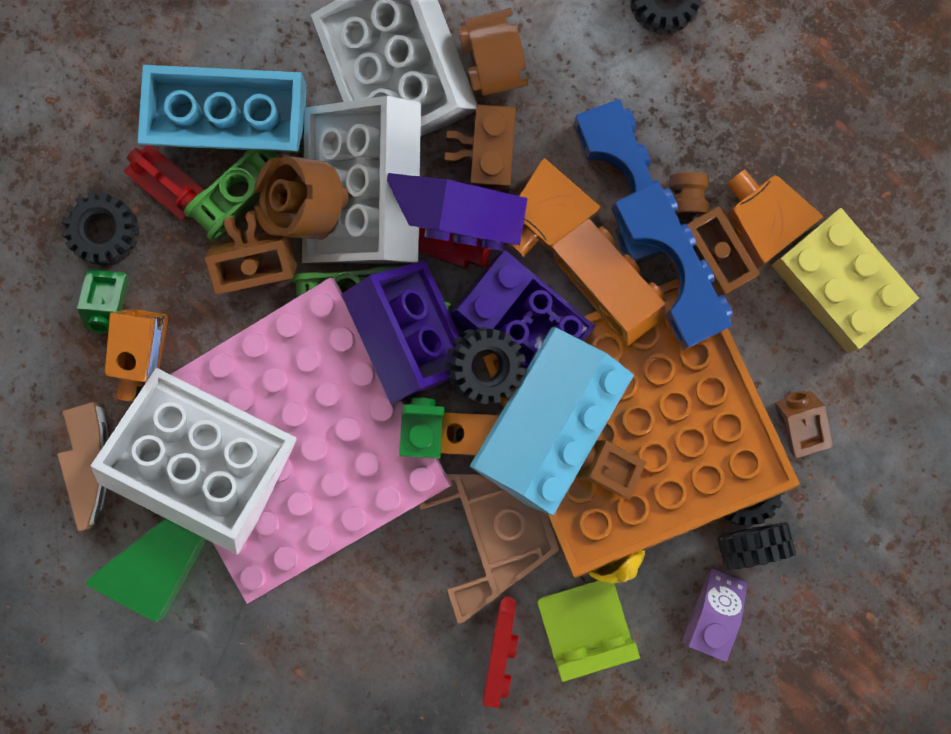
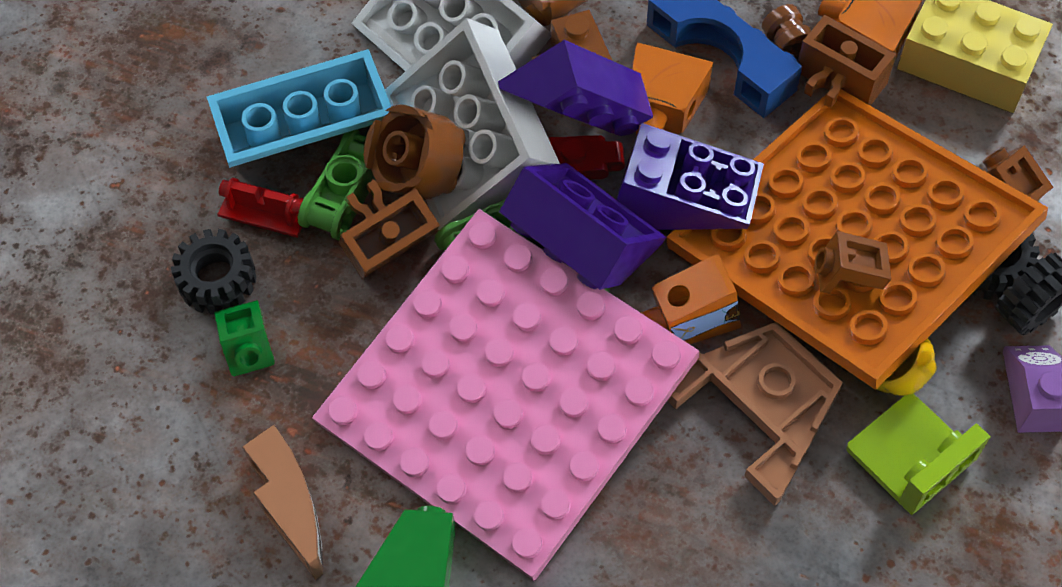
camera: 20 degrees left, 25 degrees down
white slope [91,368,296,555] -> none
orange torso [105,309,169,402] -> none
green bracket [399,398,444,459] -> none
black tyre [445,327,526,404] -> none
medium azure slope [470,327,634,516] -> none
red hinge [482,595,519,708] -> none
orange brick [552,219,666,346] -> none
blue arch [611,181,733,350] -> none

